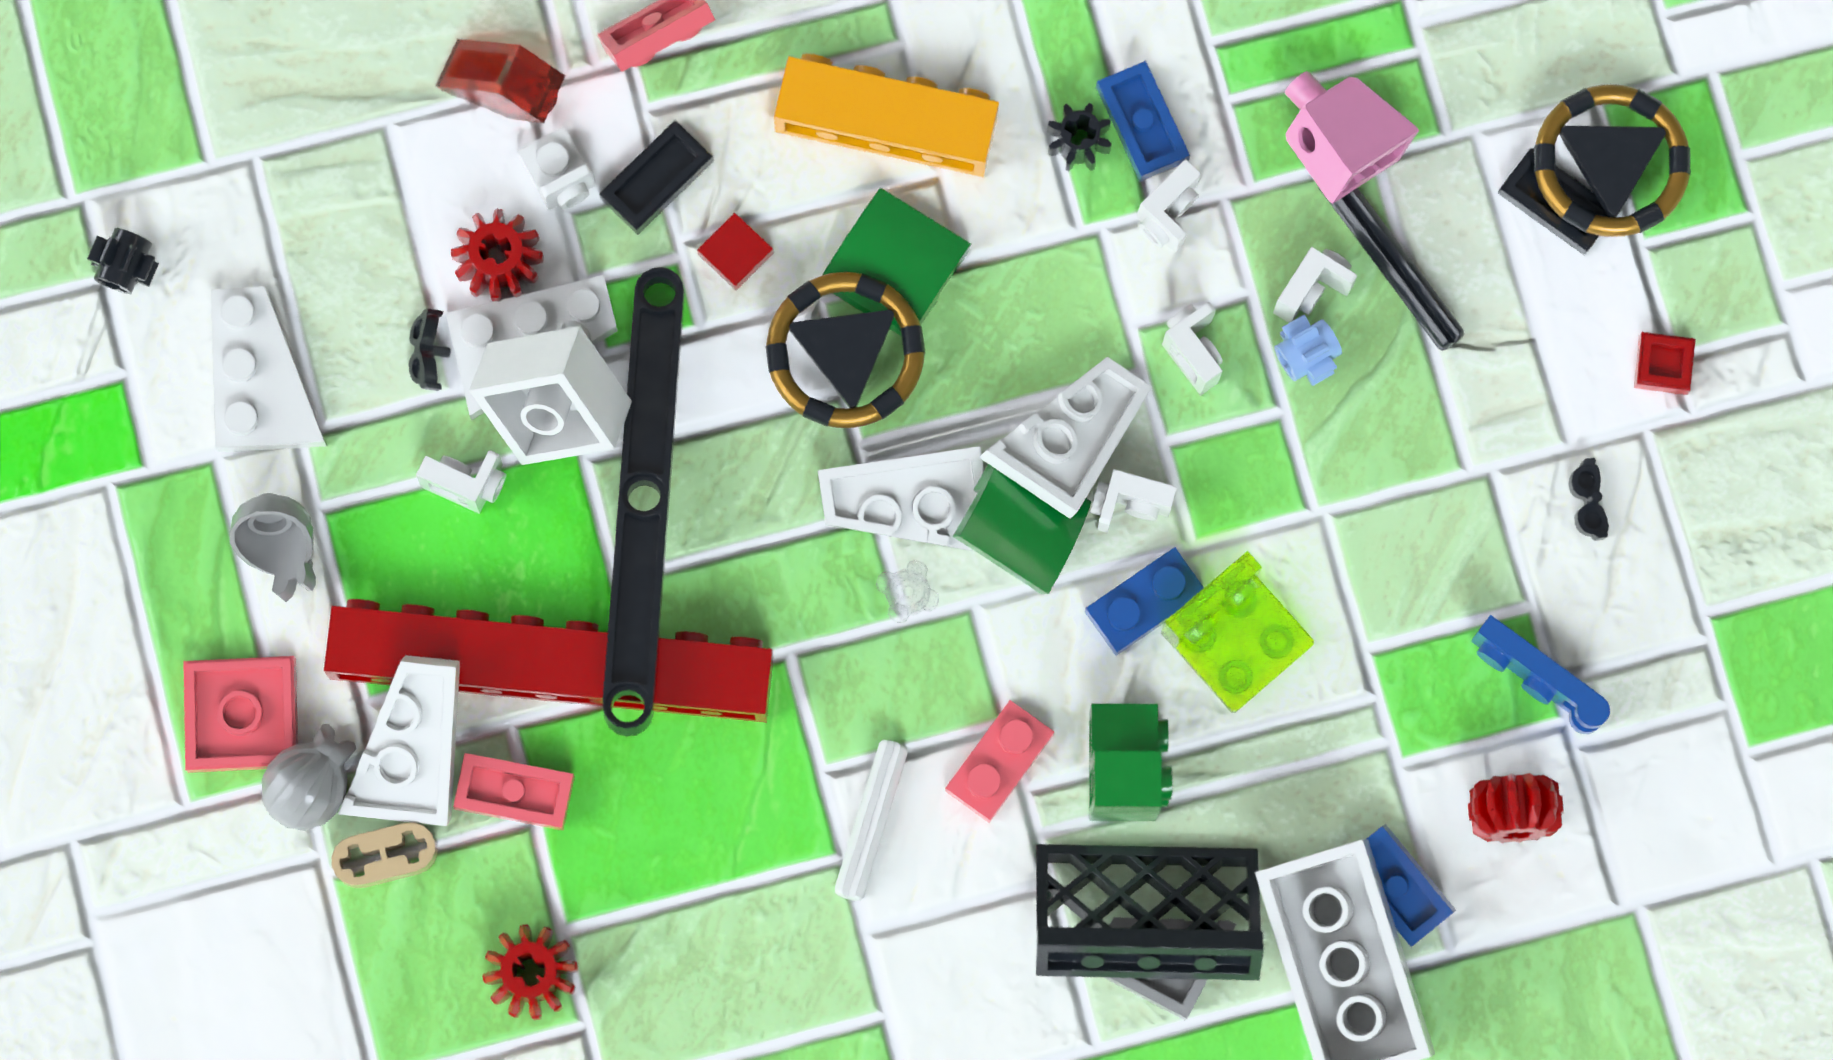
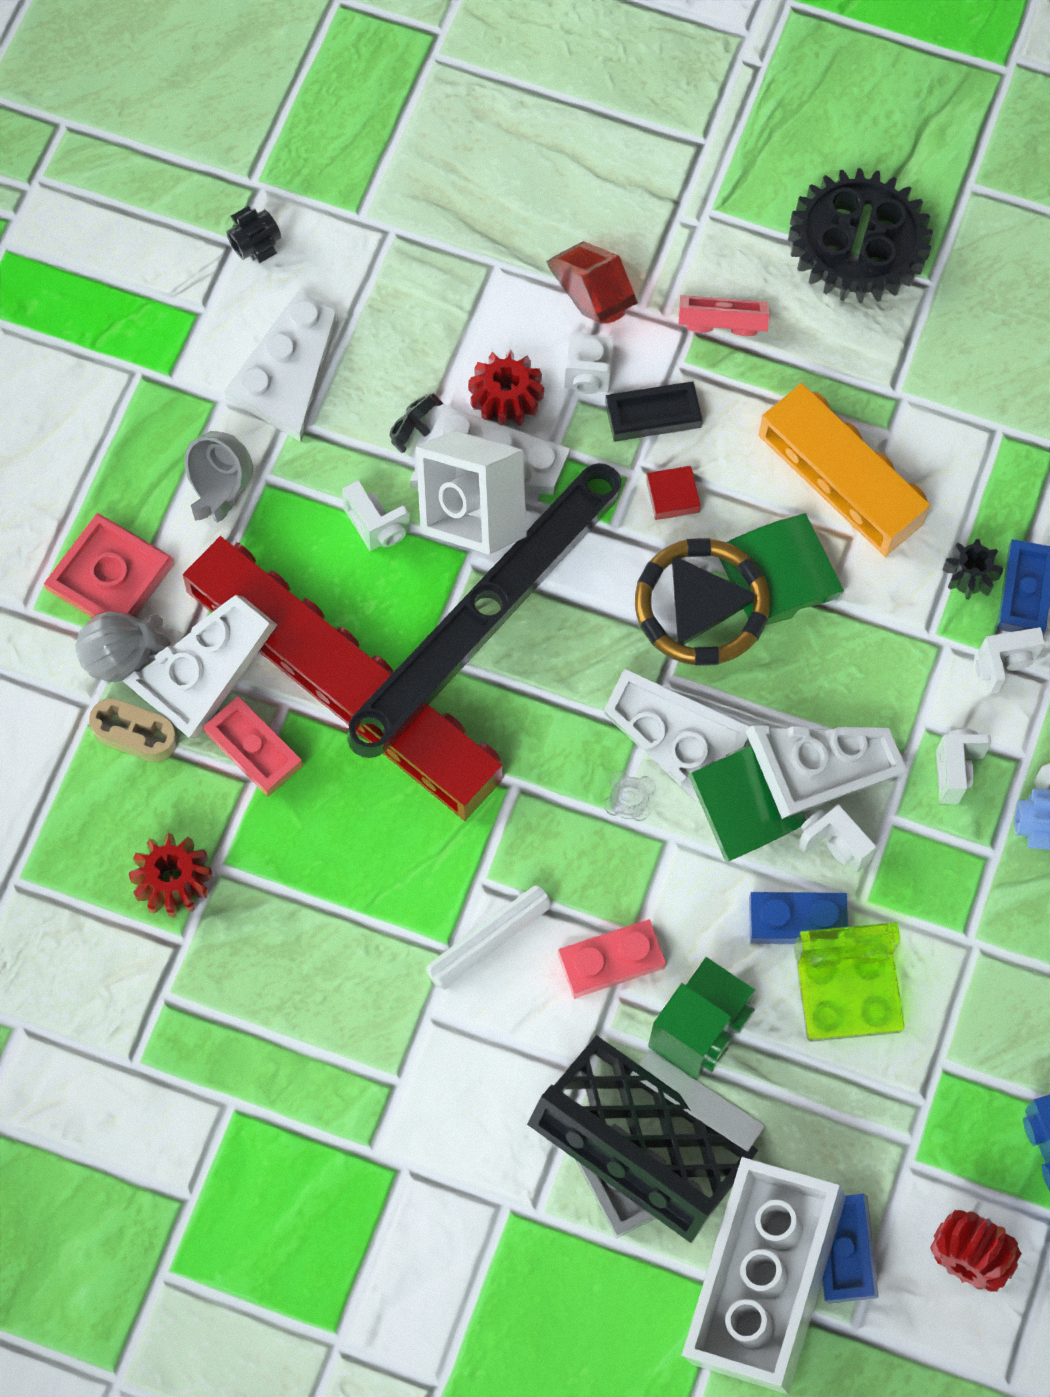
camera: 35 degrees right, 10 degrees down
none -> white sticker [631,1050,765,1152]

